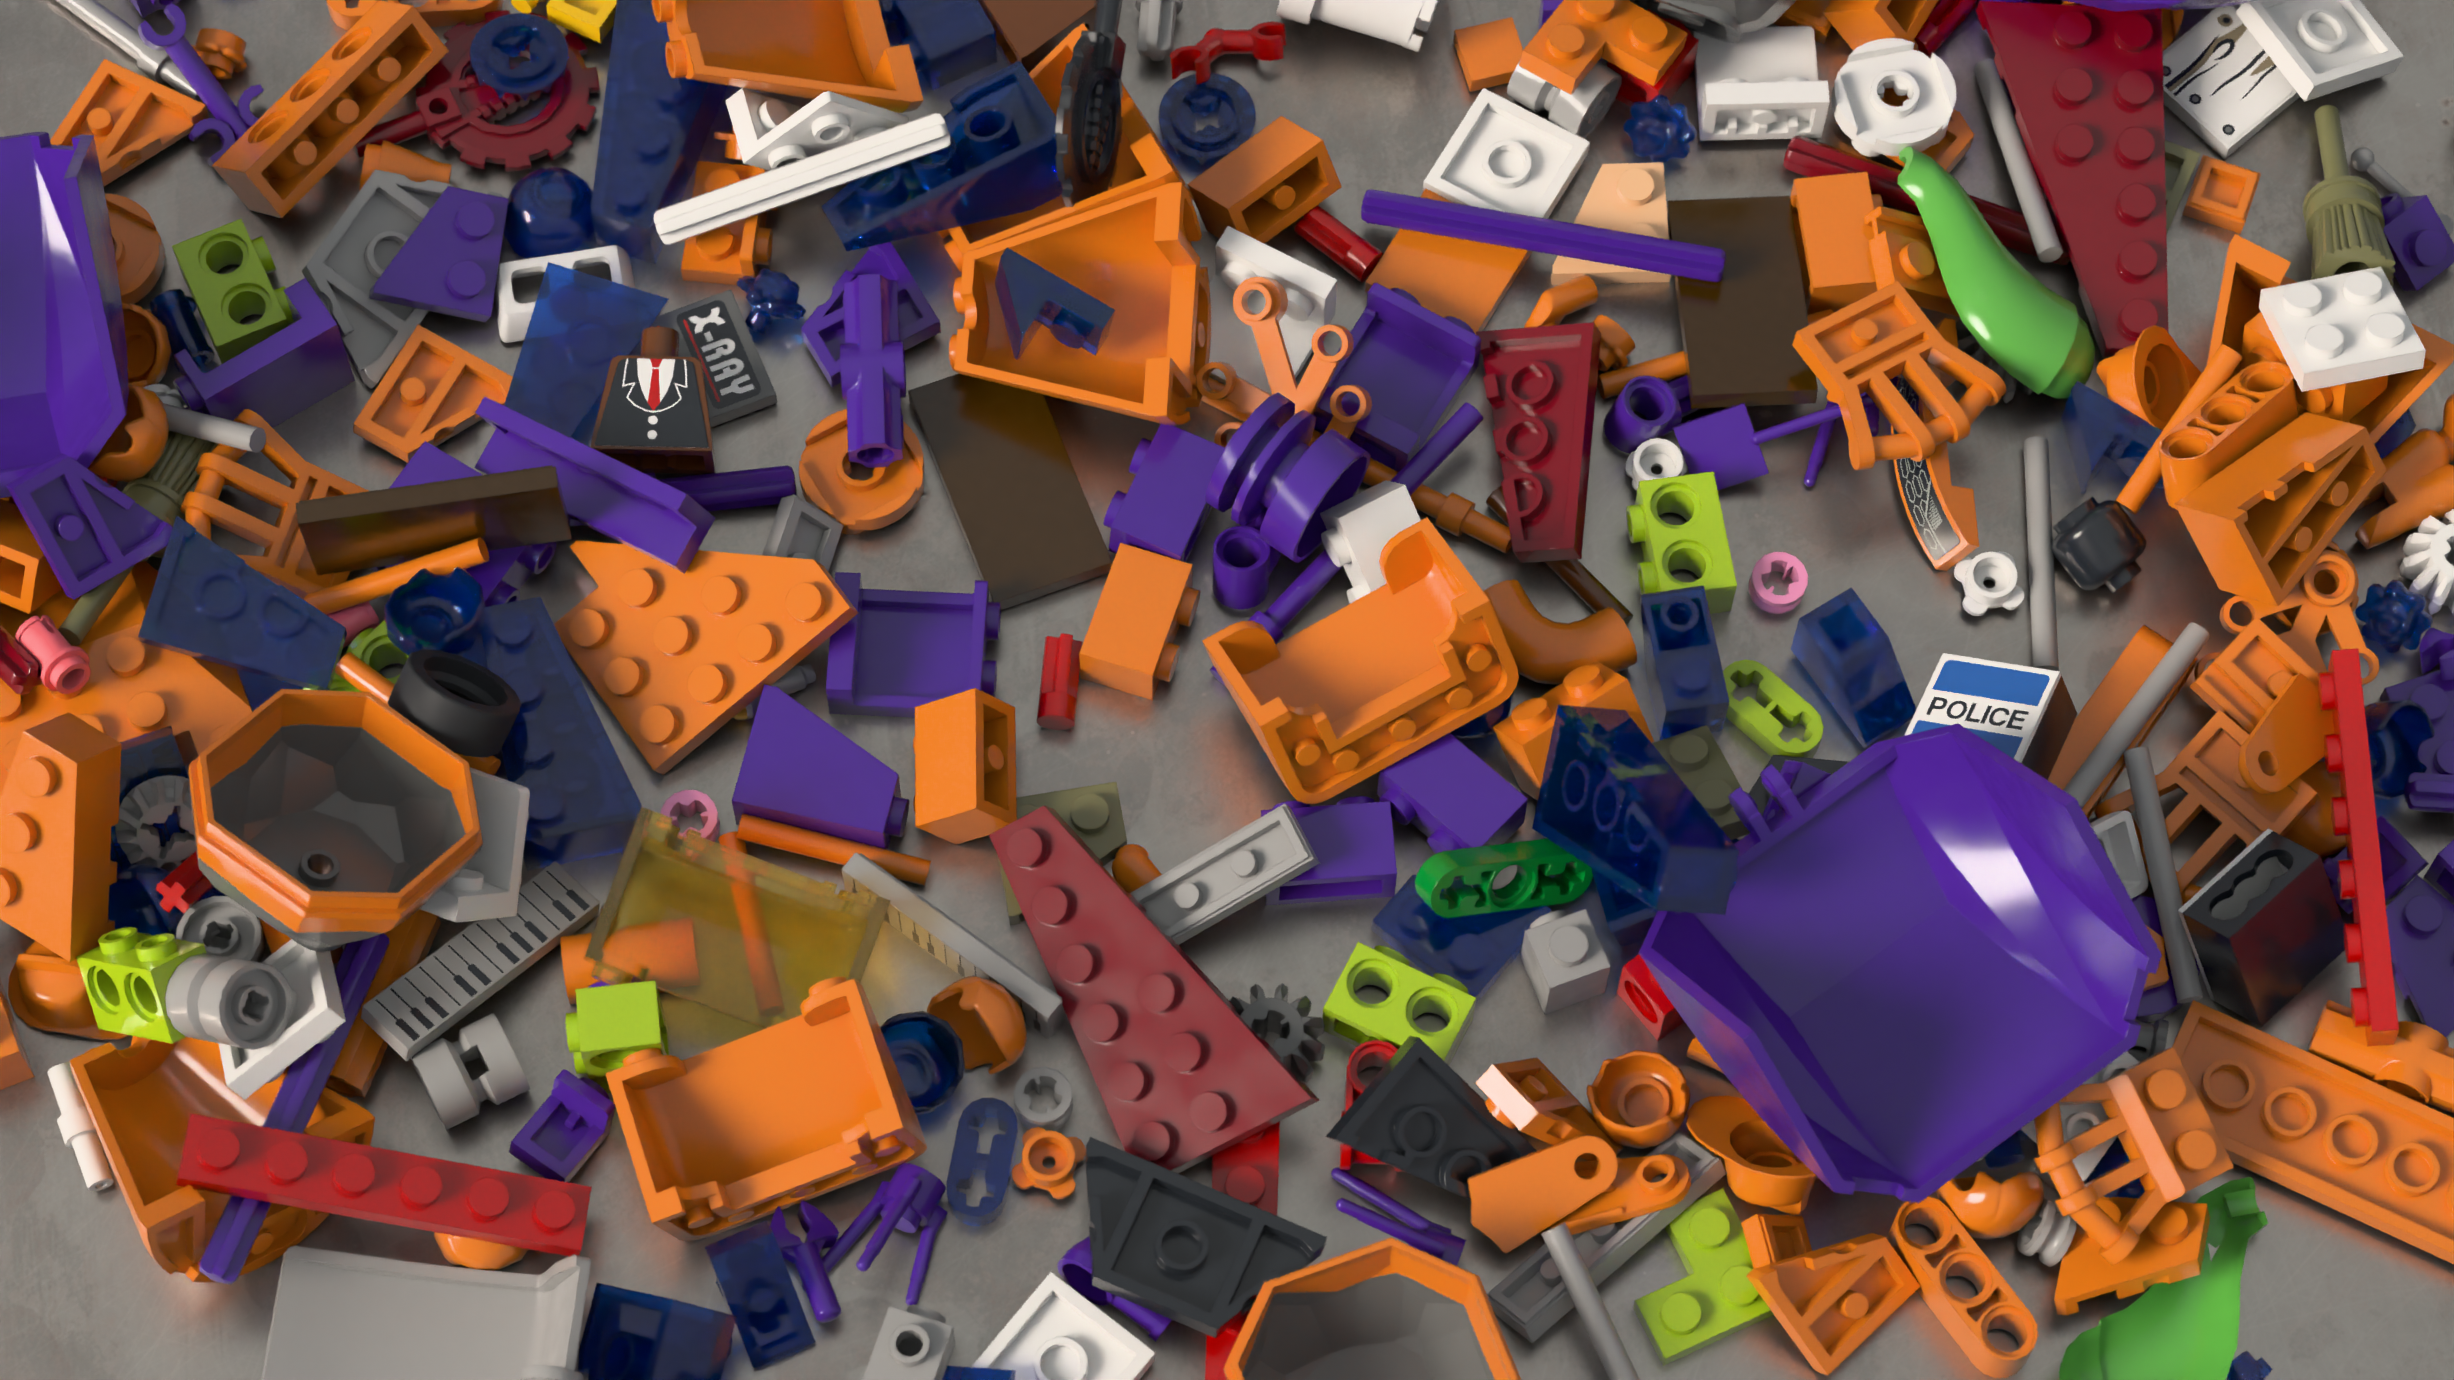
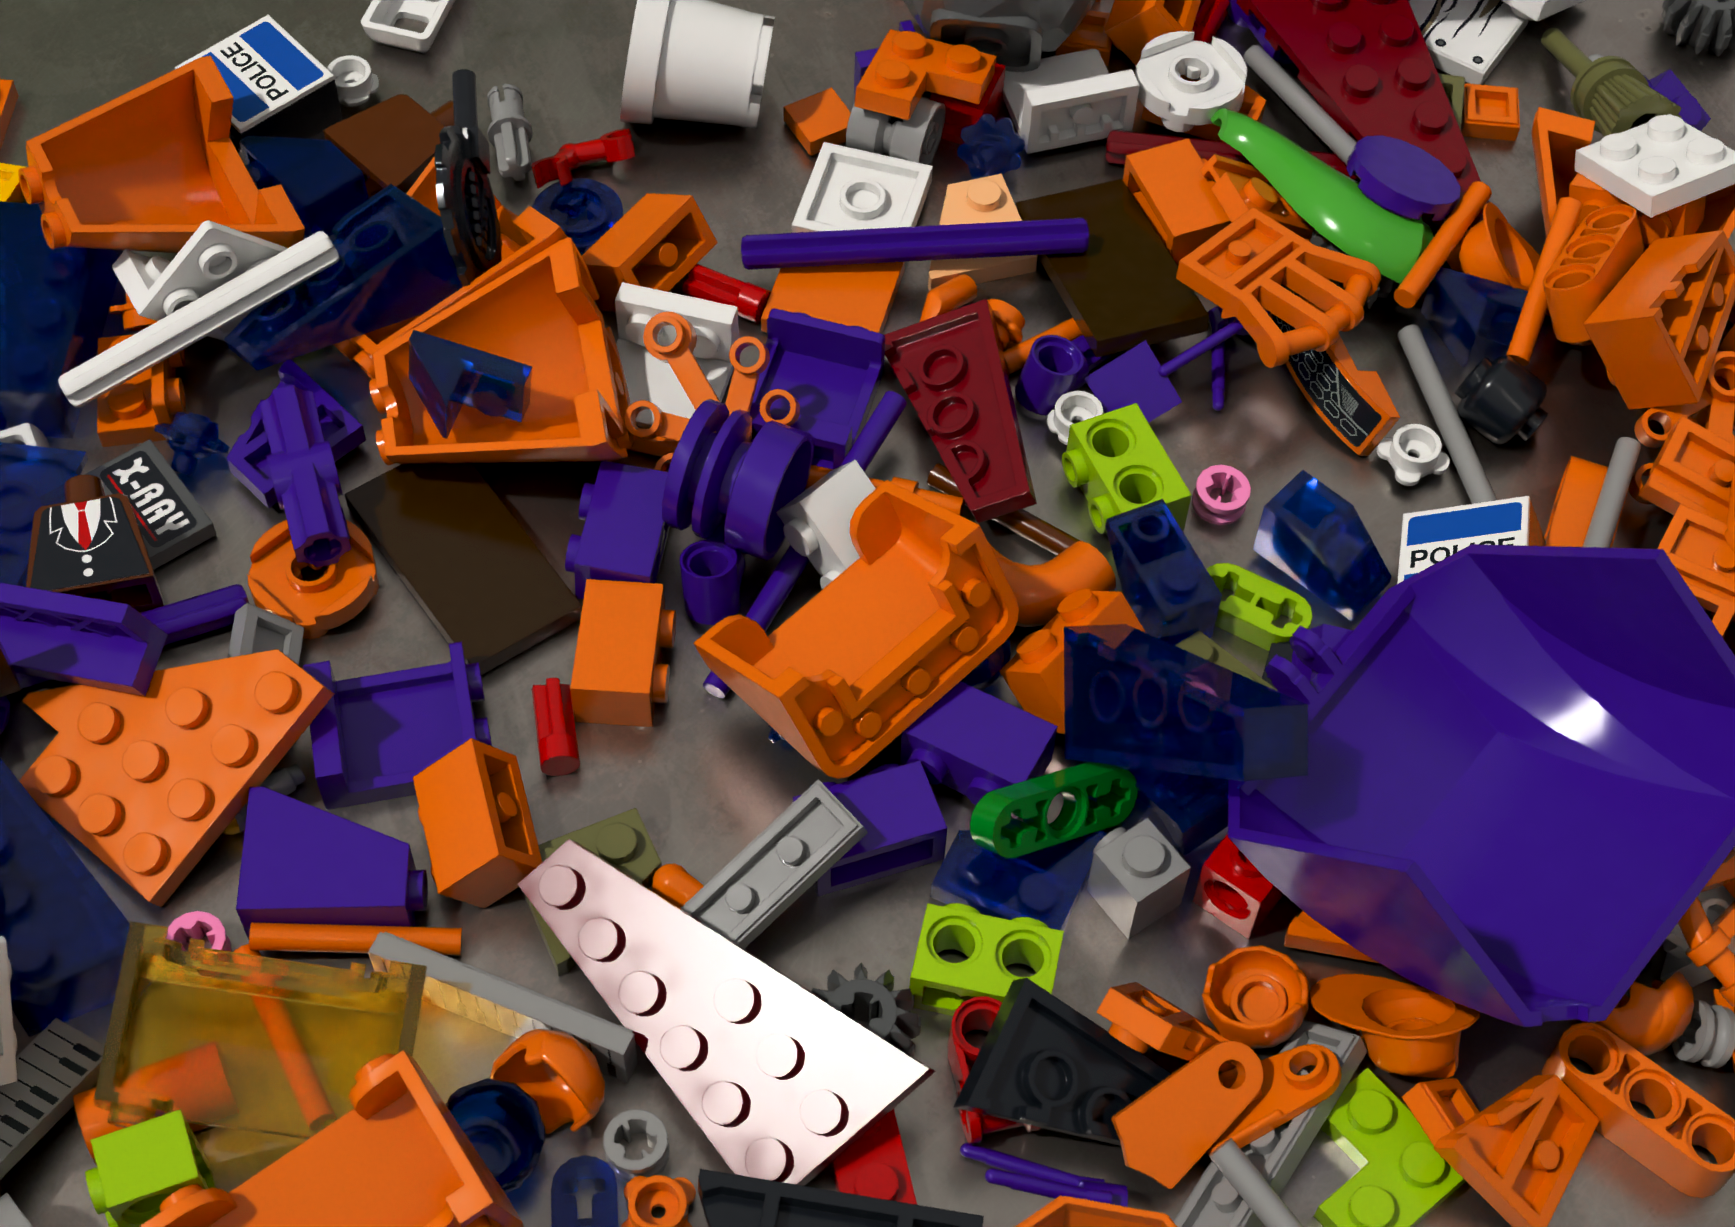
camera: 15 degrees left, 10 degrees down
none -> dark purple tile [1346,135,1461,221]
none -> orange bar [1394,181,1492,308]

